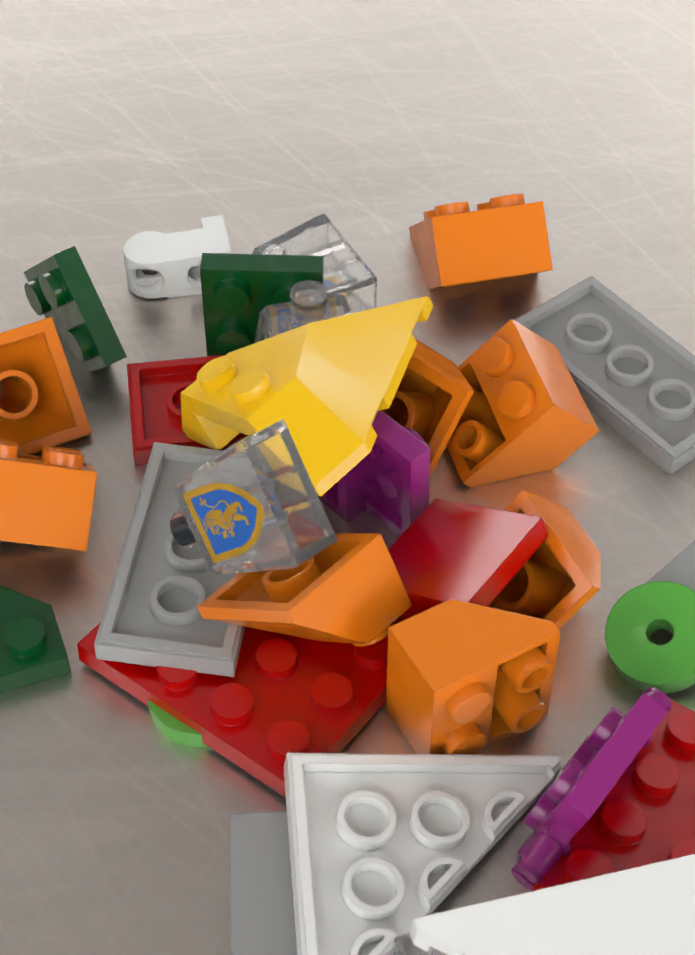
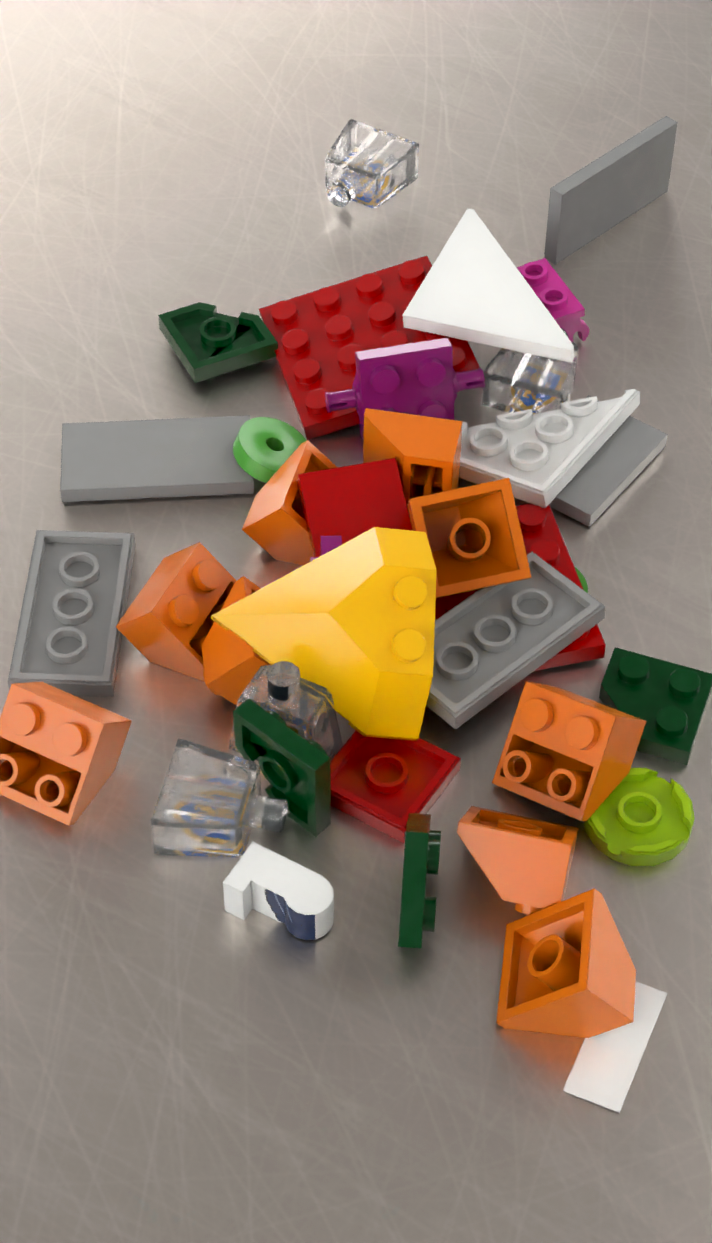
camera: 140 degrees left, 0 degrees up
clear torso [170,419,338,575] -> none

